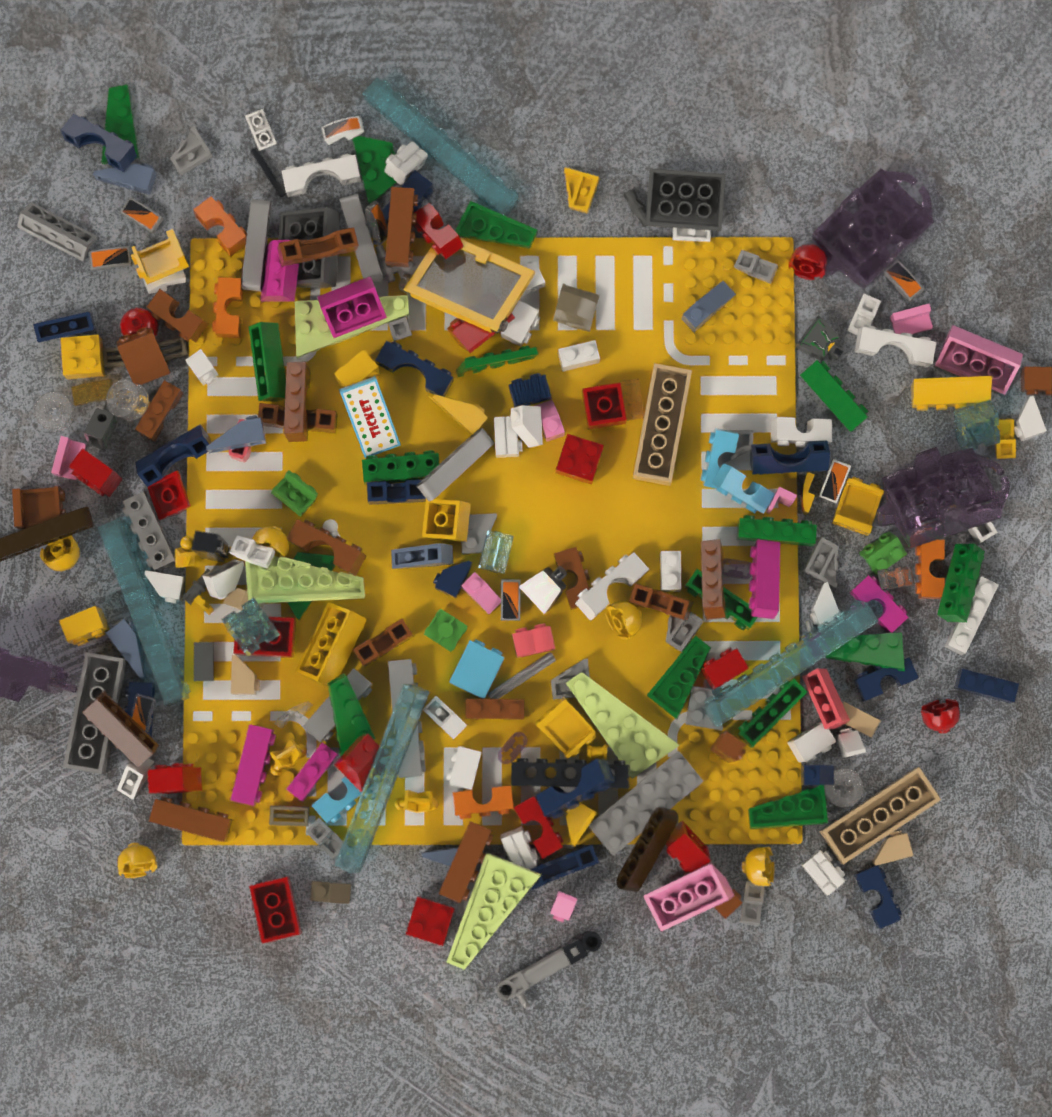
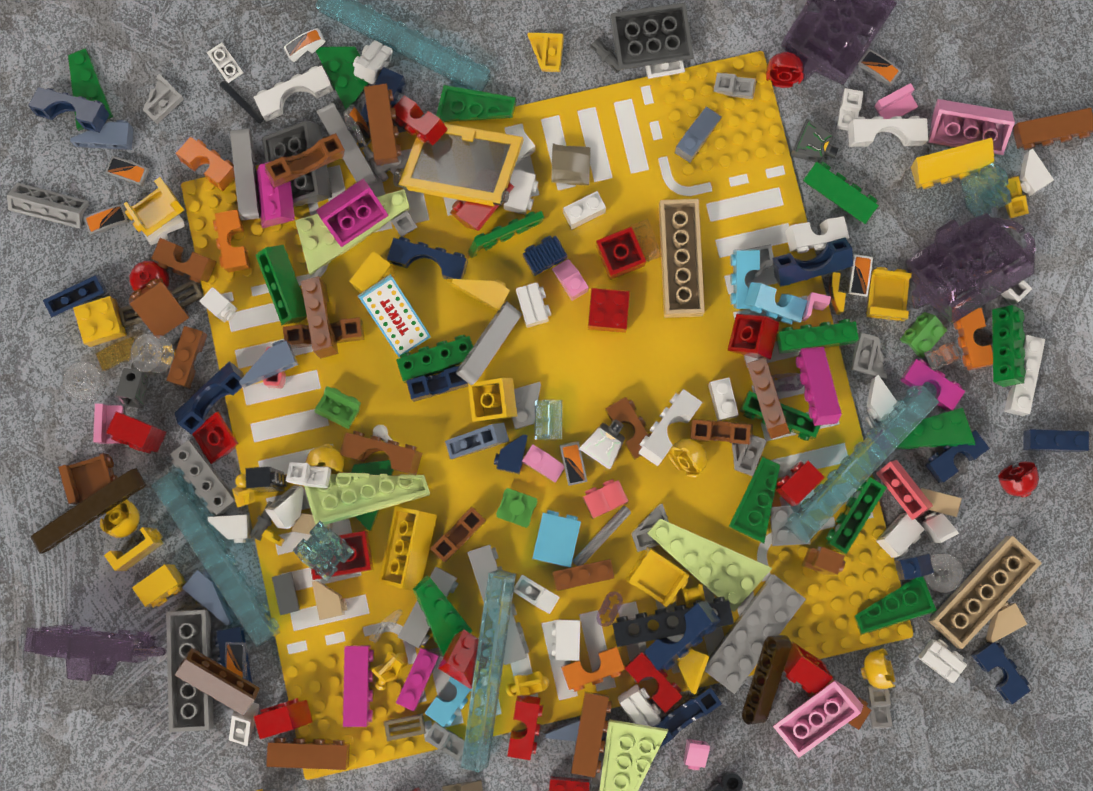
camera: 10 degrees left, 0 degrees up
white slope [510,405,543,448] -> none
none -> yellow panel [104,527,164,571]
none -> red arch [507,695,544,760]
none -> red slope [727,314,780,360]

